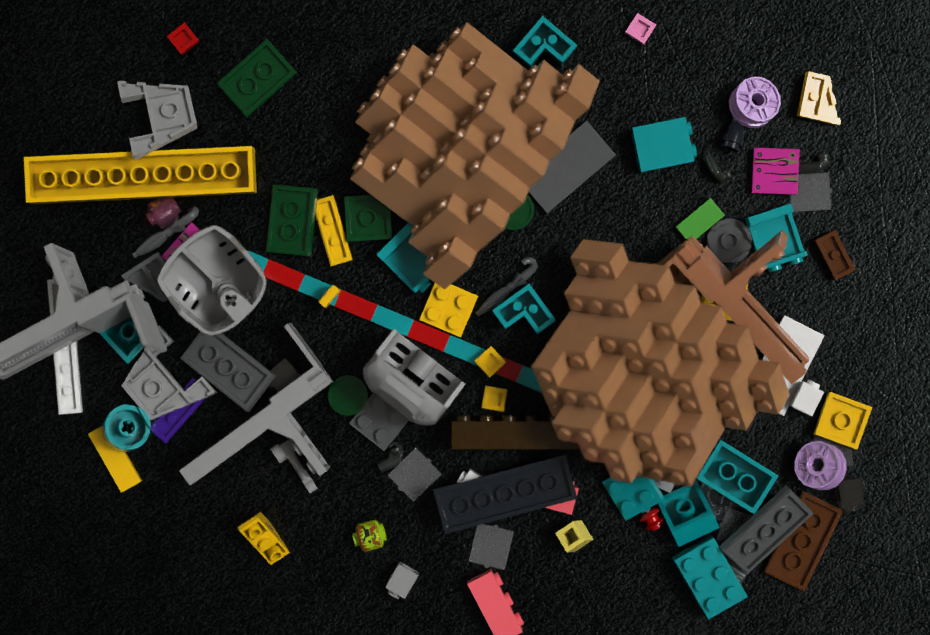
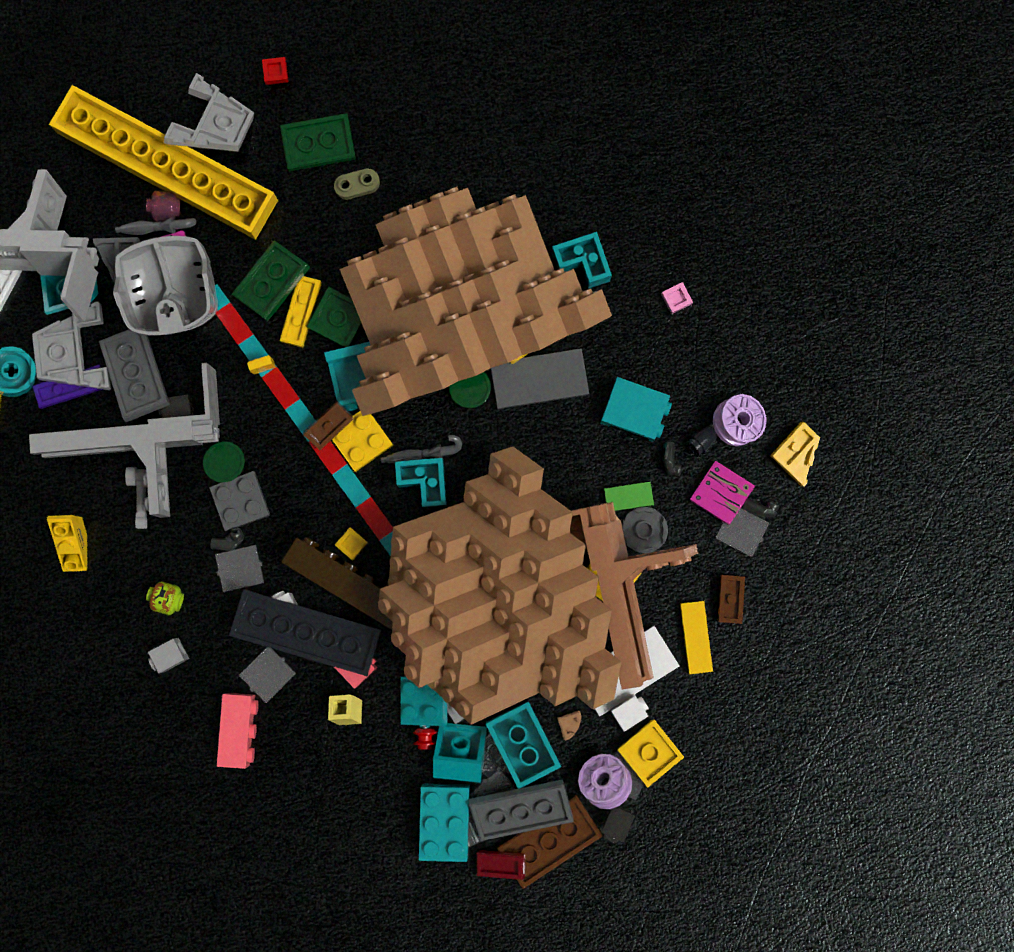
camera: 30 degrees right, 5 degrees down
light grey piece [363,329,465,426] -> none
yellow tile [475,346,506,378] -> none
teal panel [745,204,808,272] -> none
none -> reddish brown plate [303,401,354,450]
none -> olive plate [334,169,380,200]
none -> dark red tile [477,850,525,880]
none -> medium nougat tile [557,710,581,741]
none -> yellow tile [680,601,713,674]

